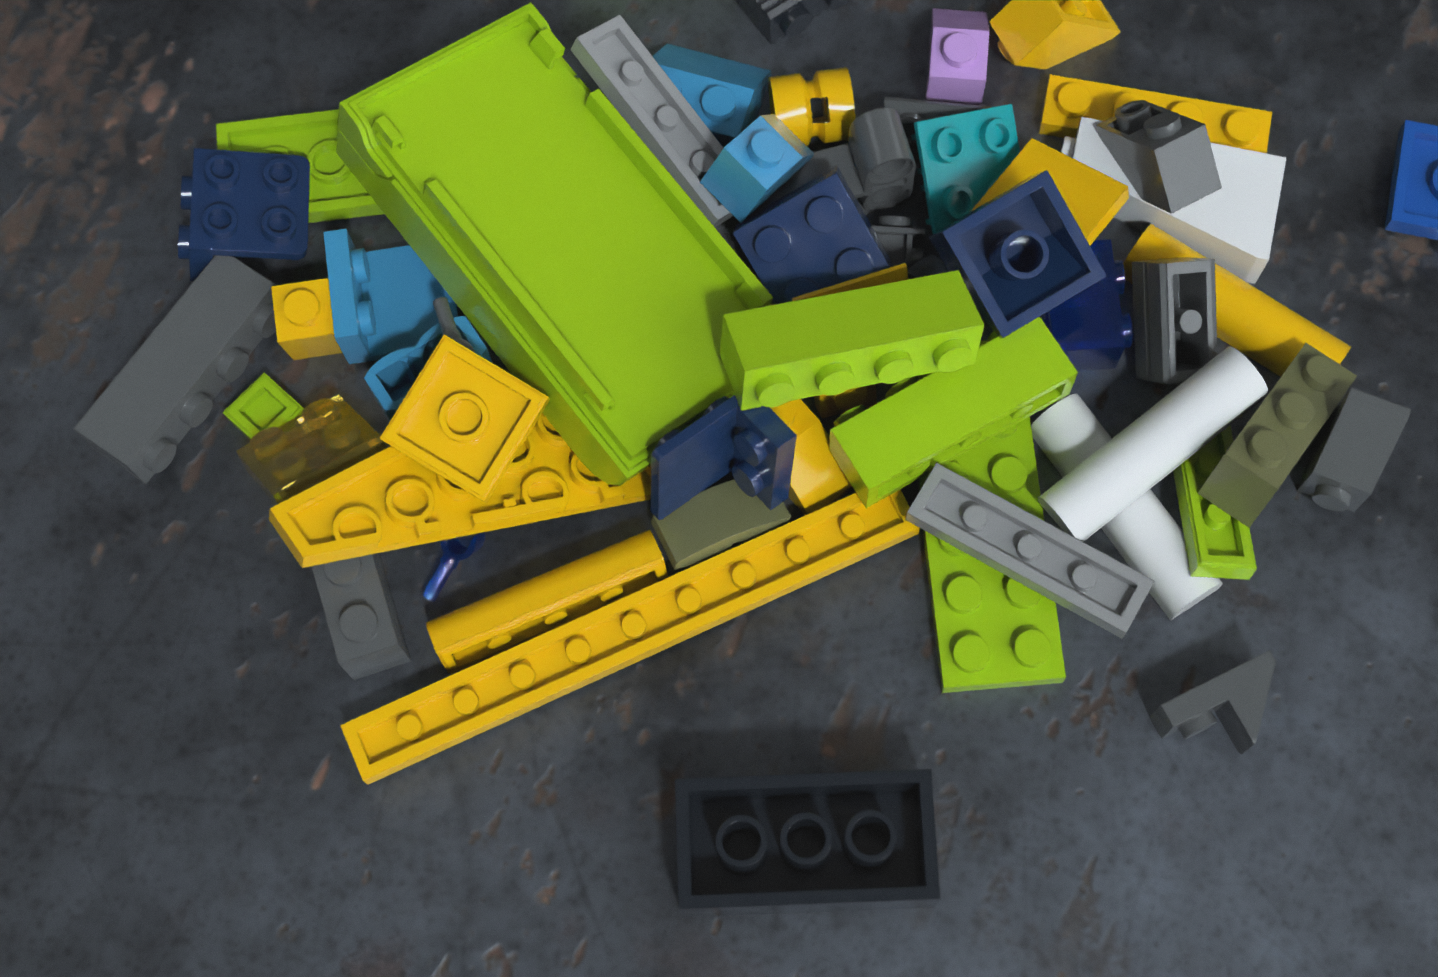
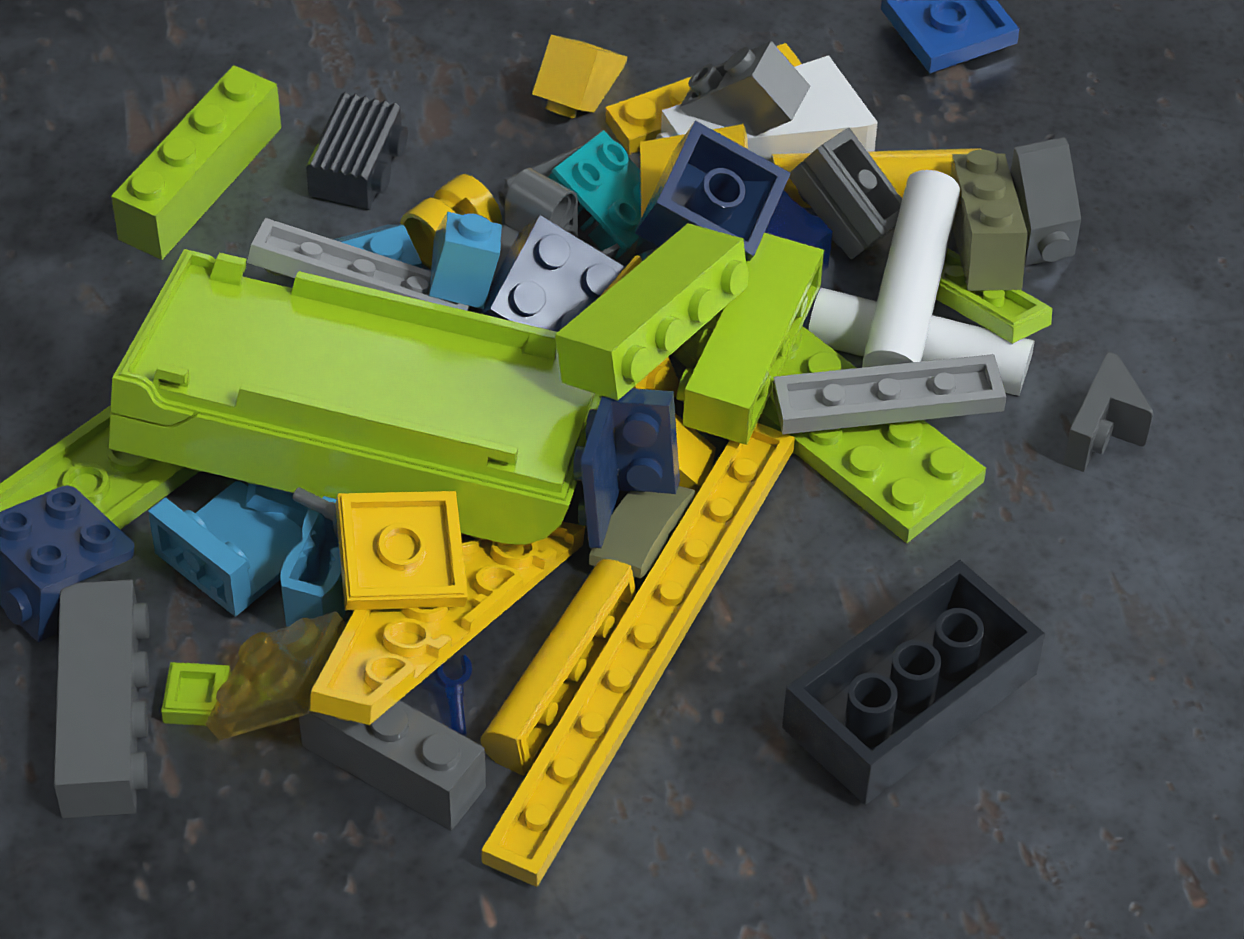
camera: 45 degrees left, 20 degrees down
yellow brick [271,278,343,360] -> none
lavender slope [925,8,989,105] -> none

